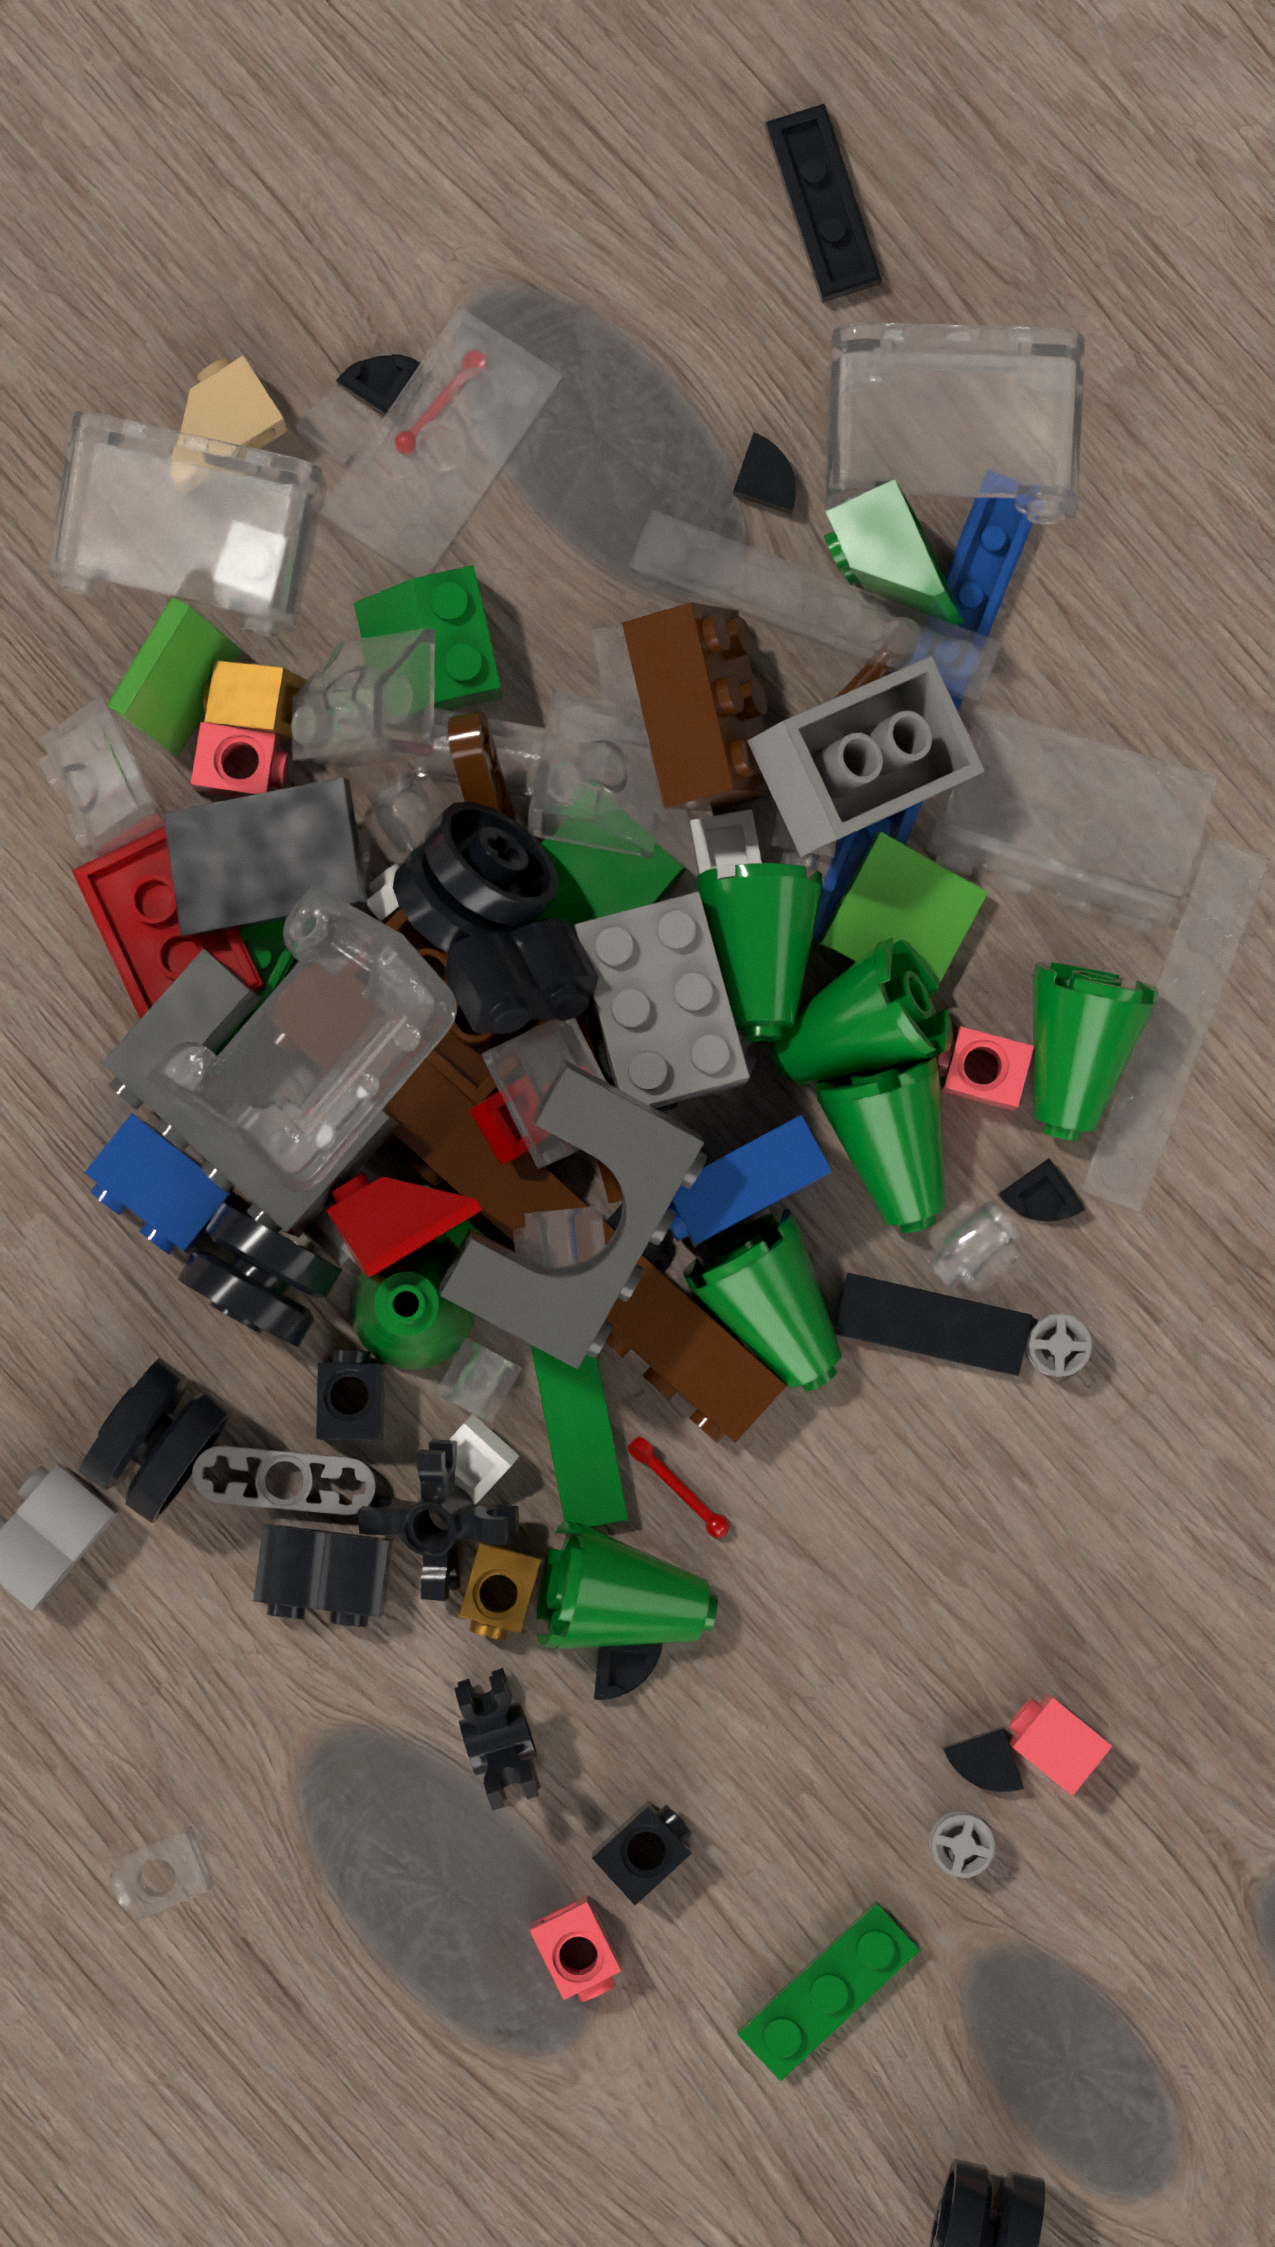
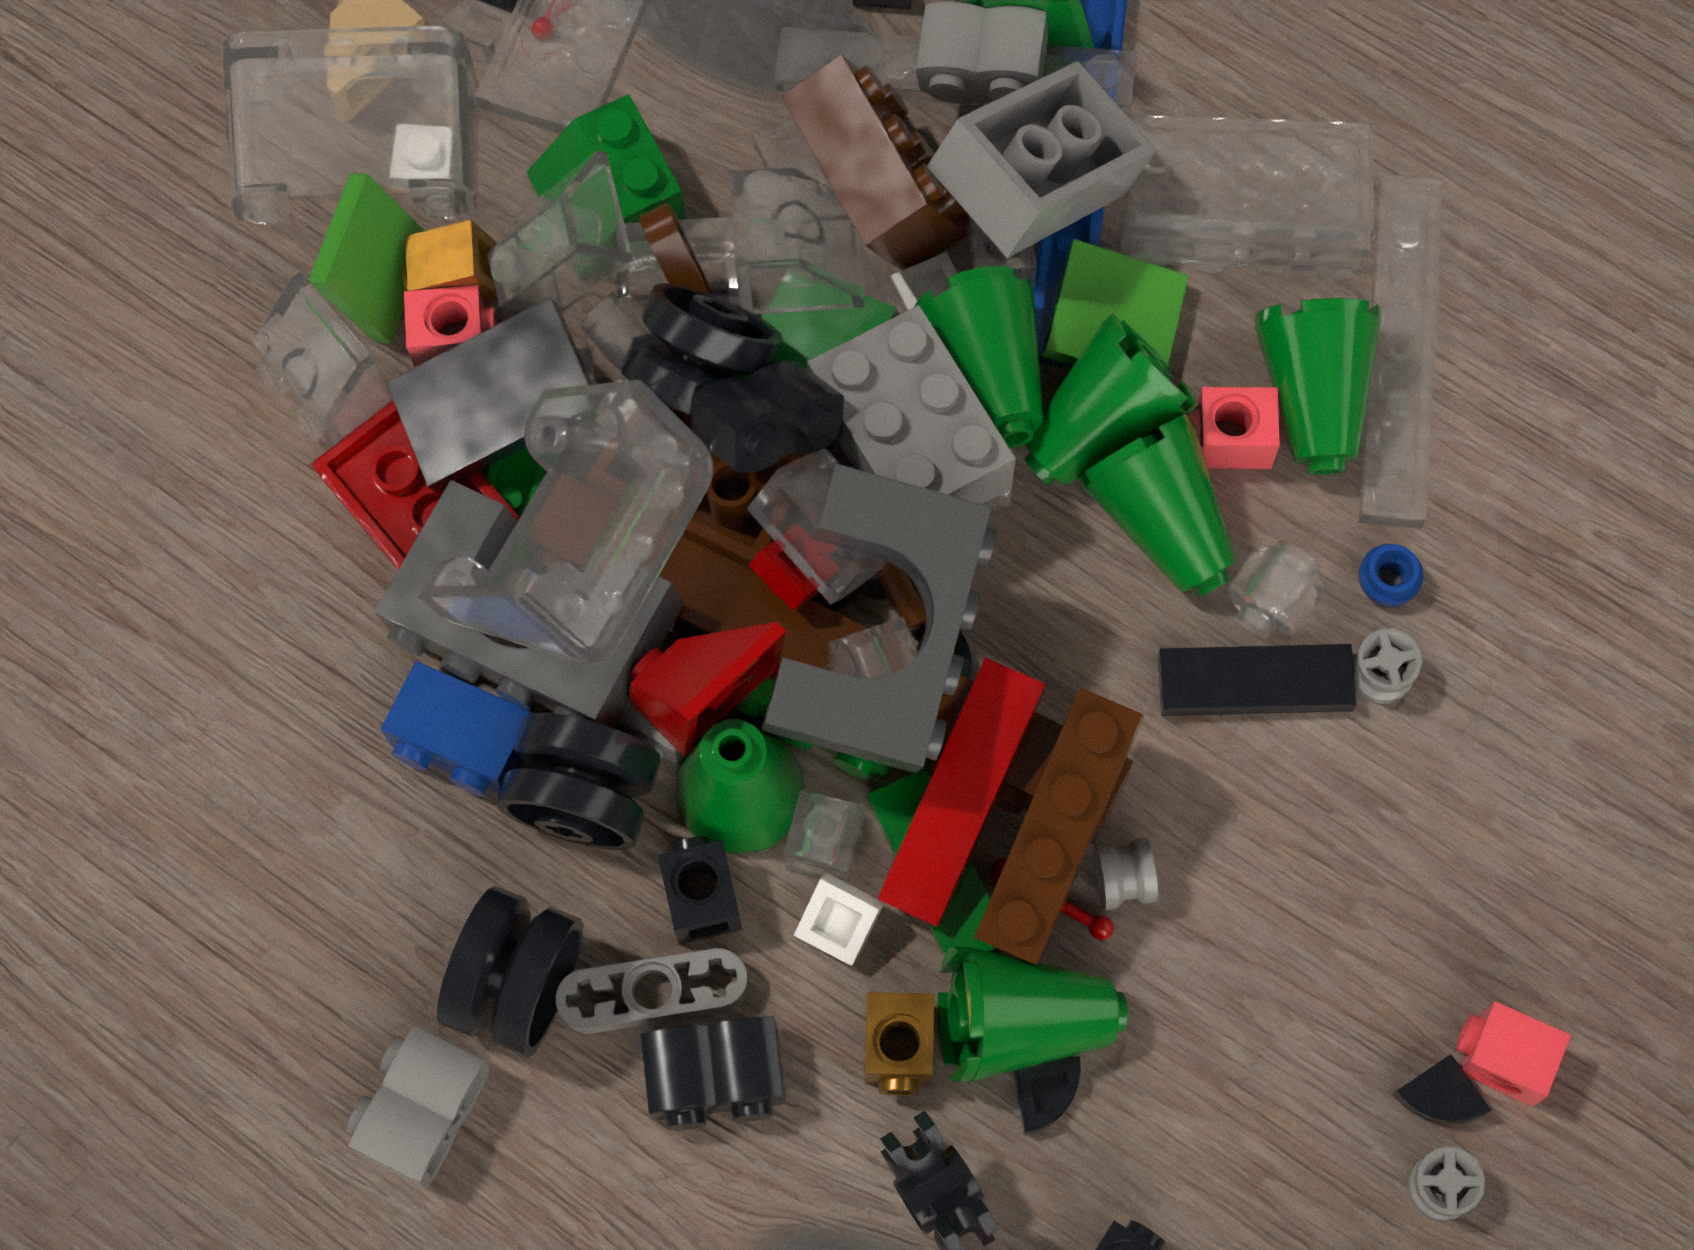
camera: 10 degrees left, 15 degrees down
black pin [358,1439,519,1601] -> none
blue brick [668,1115,832,1248] -> none
green cone [683,1209,842,1392] -> none
black tile [997,1158,1086,1222] -> none
none -> red tile [877,657,1048,927]
none -> light grey brick [916,2,1049,102]
none -> reddish brown brick [974,688,1144,965]
none -> light grey wheel [1094,838,1158,910]
none -> blue plate [1358,544,1423,607]

